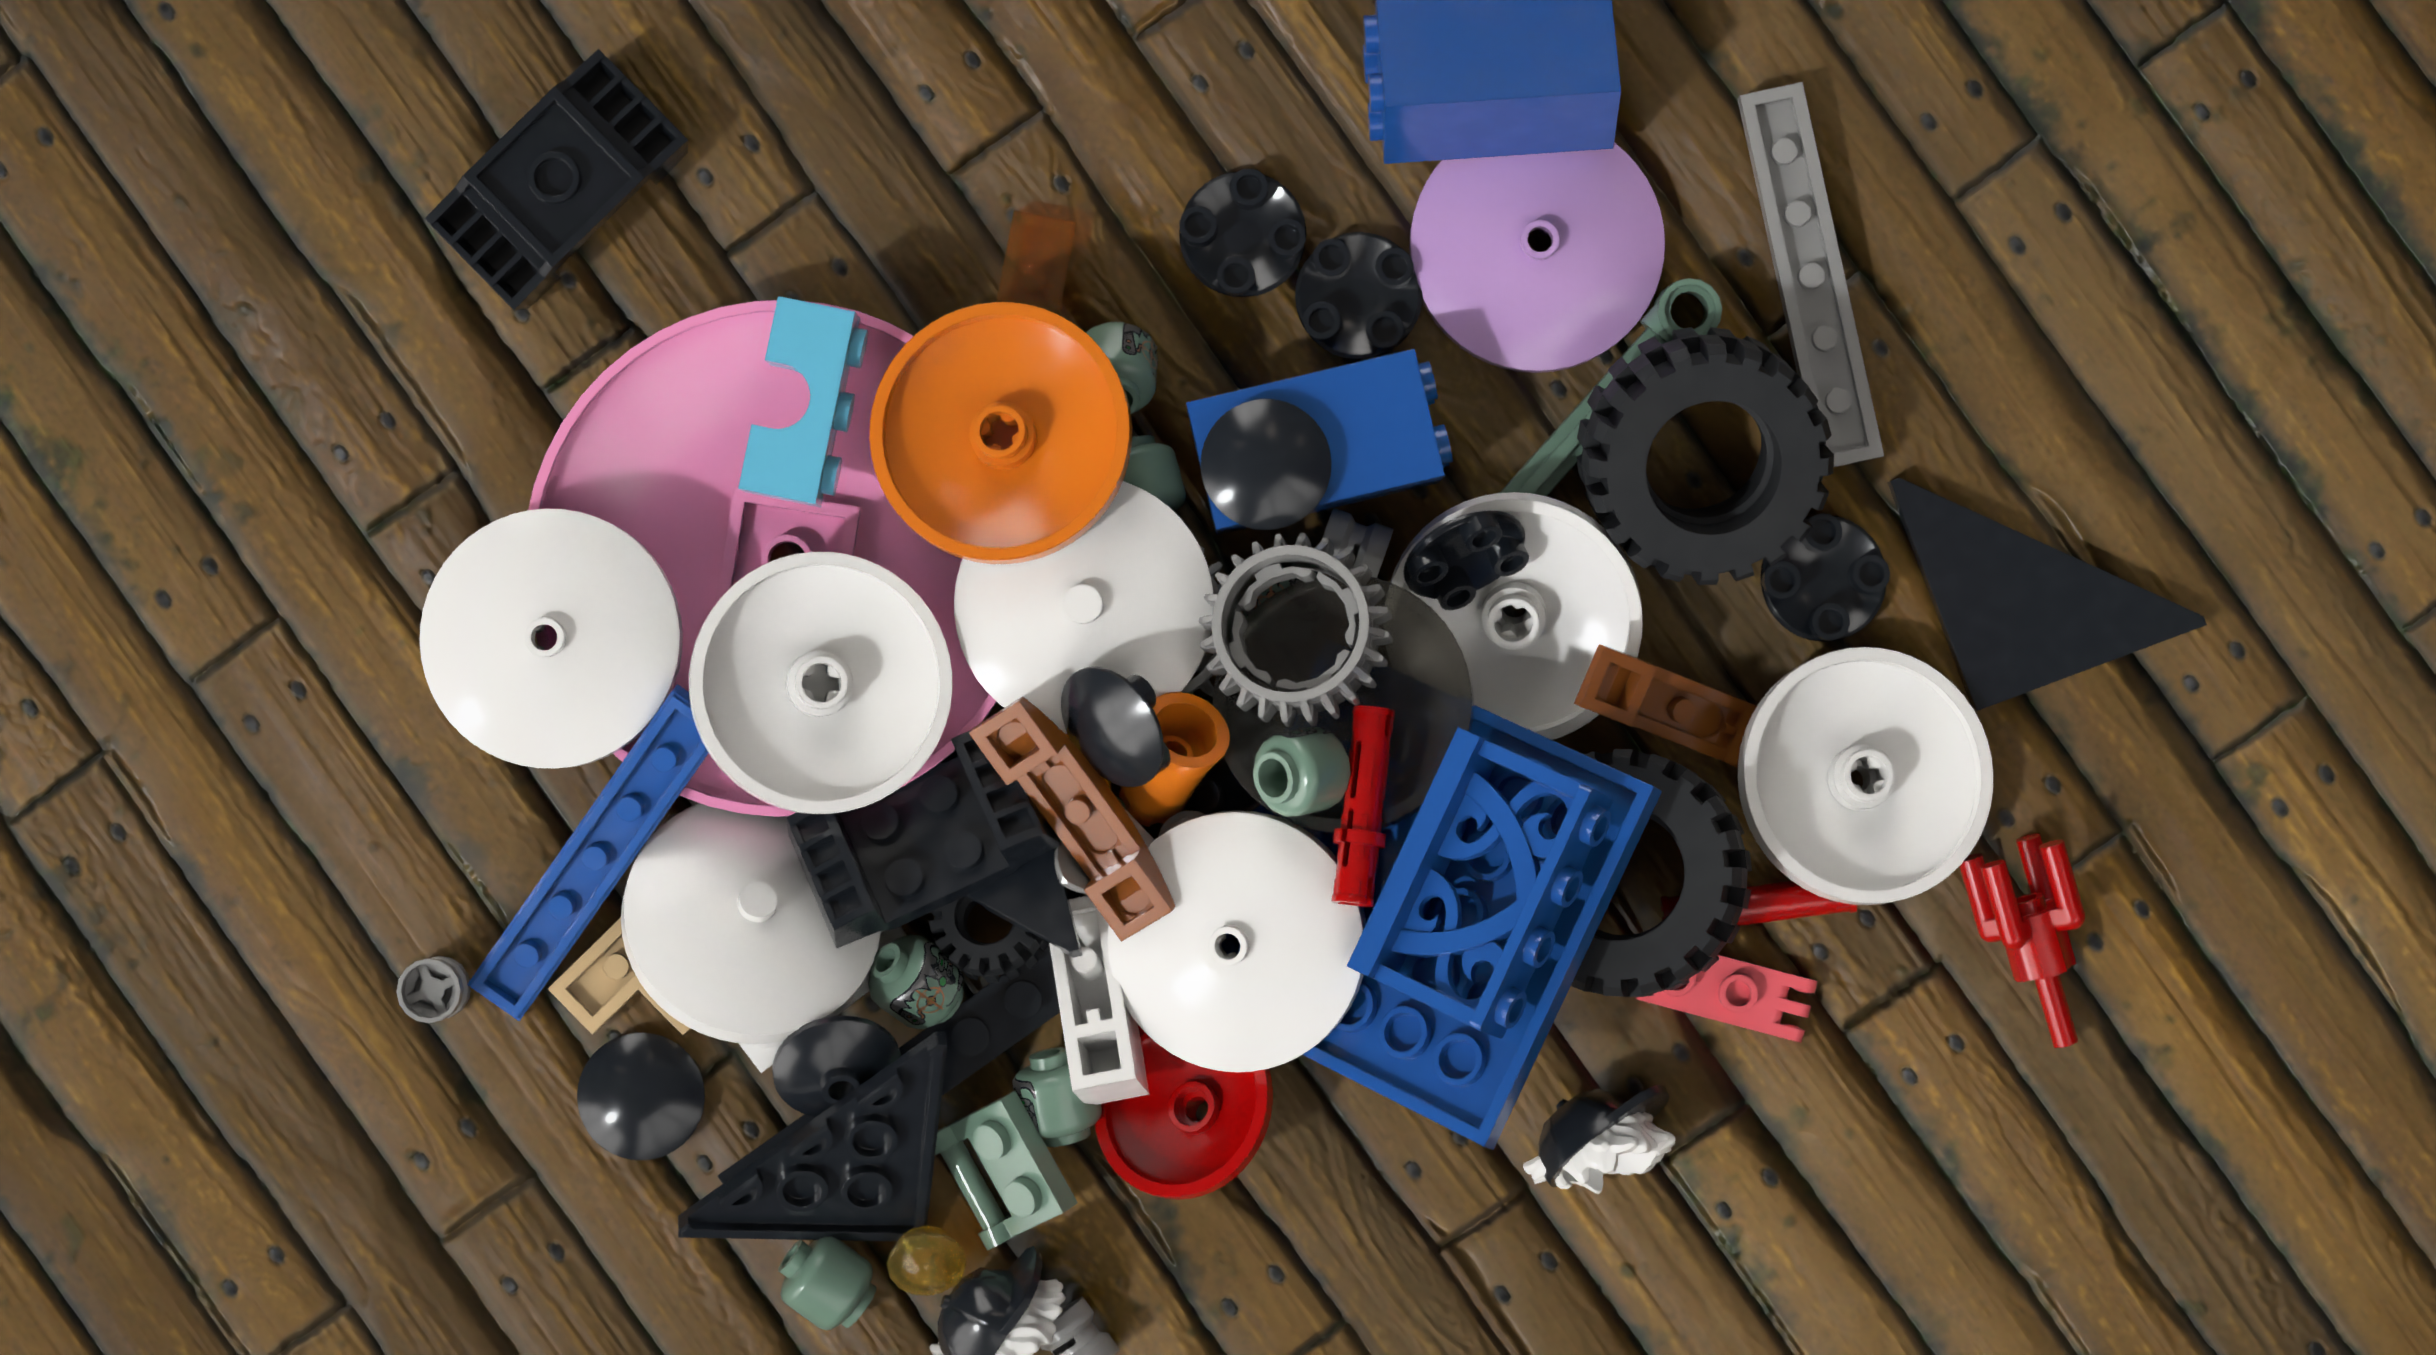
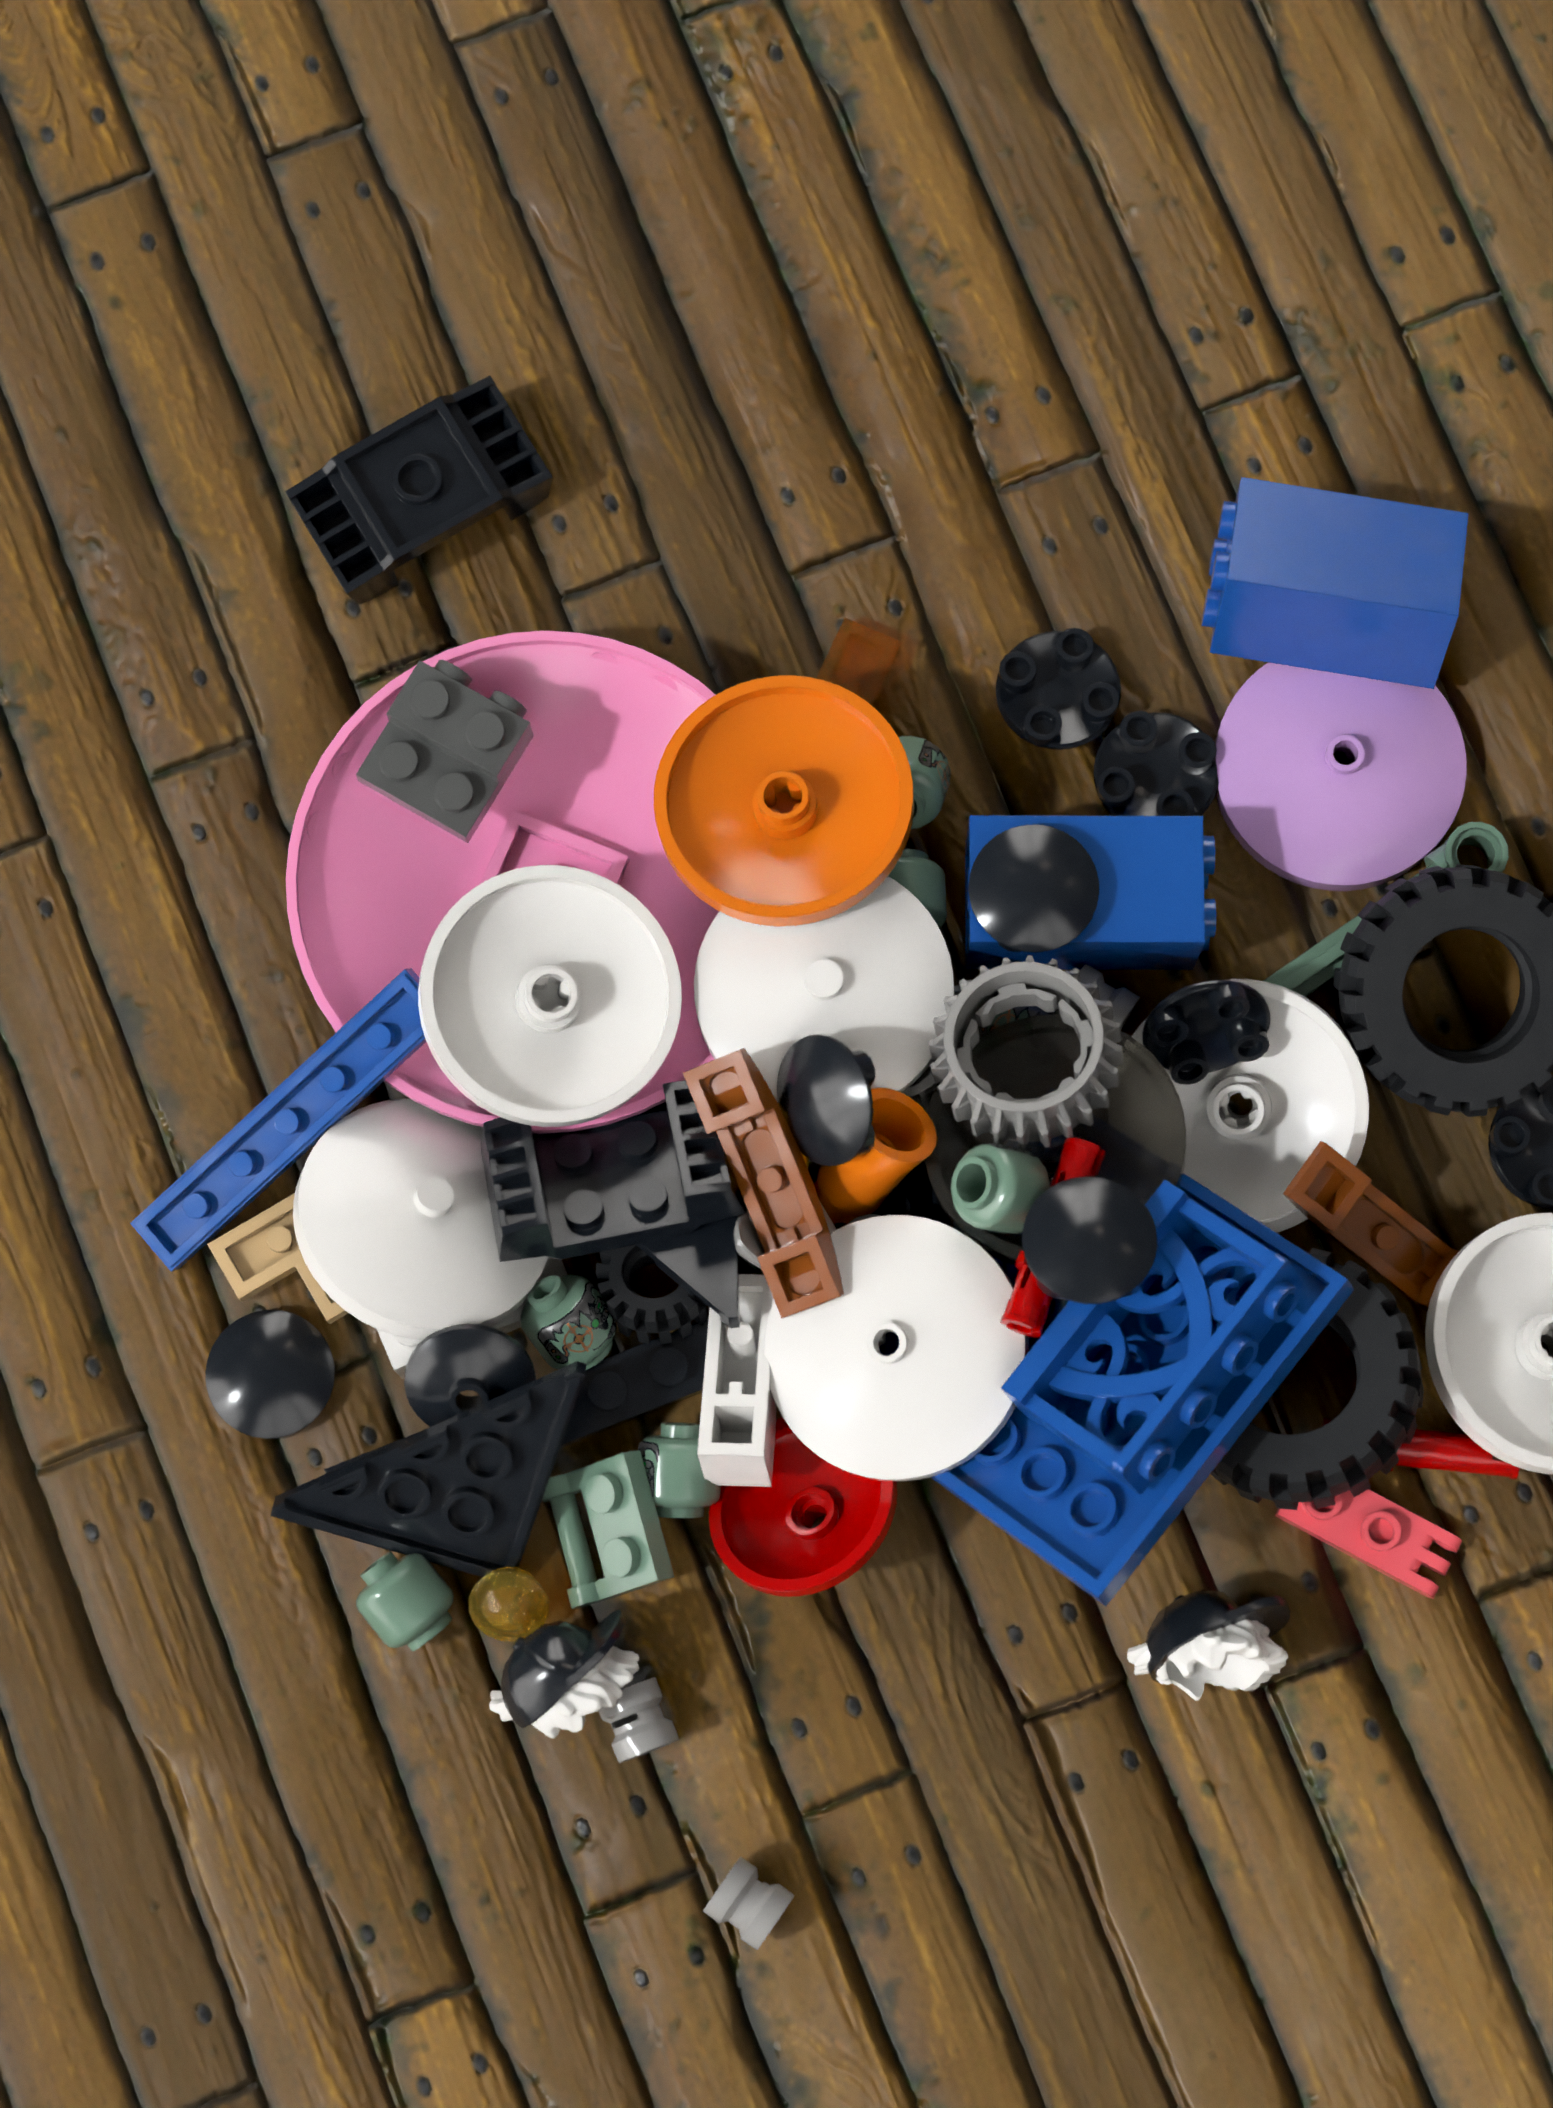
camera: 15 degrees right, 10 degrees down
light grey wheel [396,956,471,1023] -> none
white dish [420,508,683,768] -> none
medium azure arch [738,296,868,508] -> none
none -> dark grey plate [356,660,534,843]
none -> black dish [1022,1177,1157,1304]

